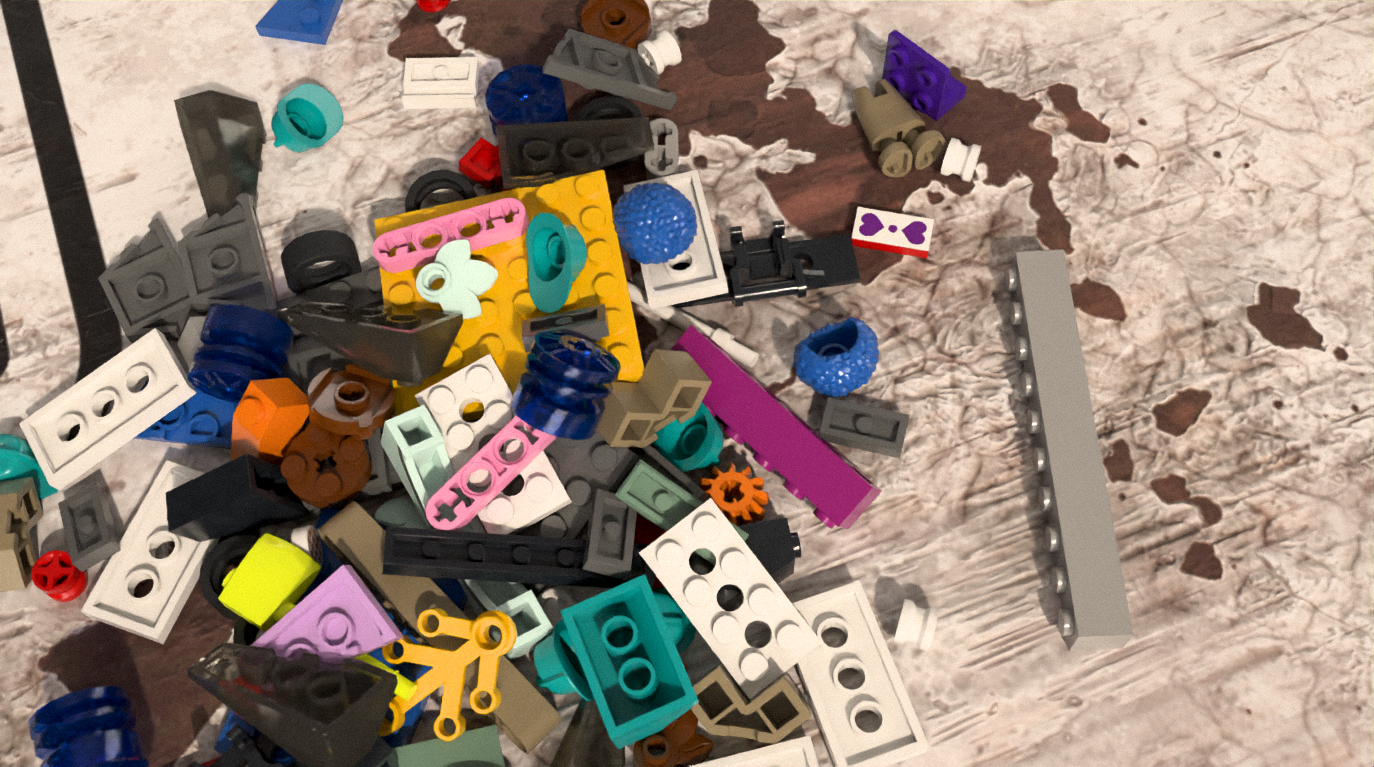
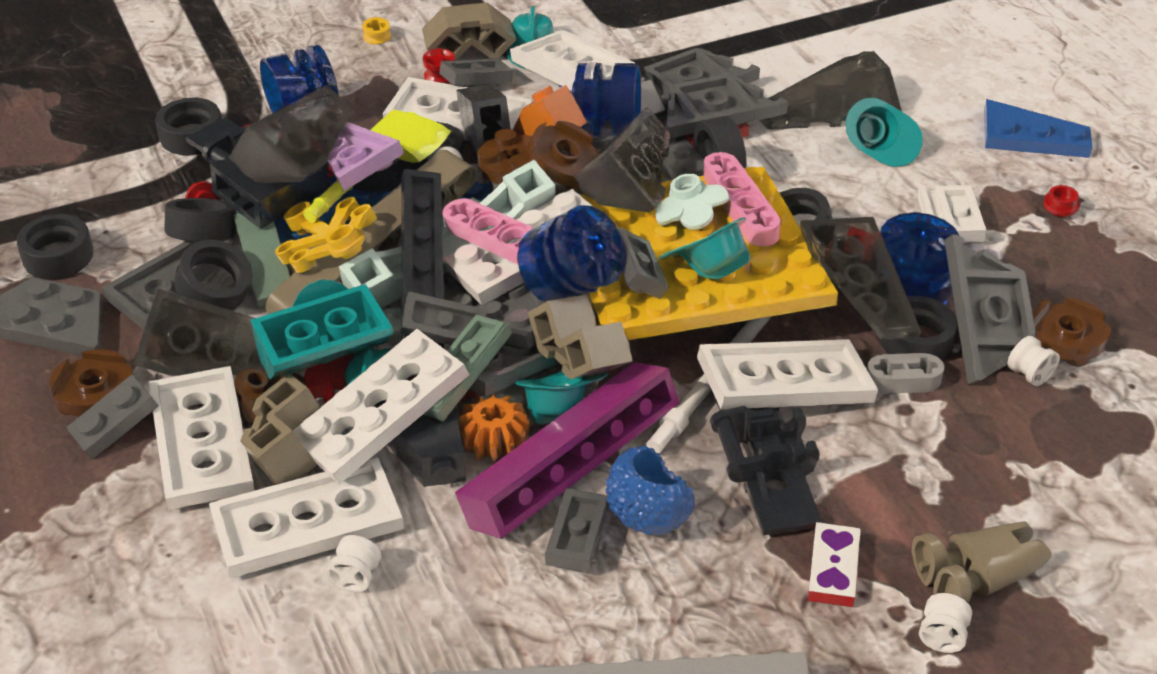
camera: 85 degrees right, 20 degrees down
blue hair [613,183,698,265] -> none
dark purple bracket [882,29,967,121] -> none

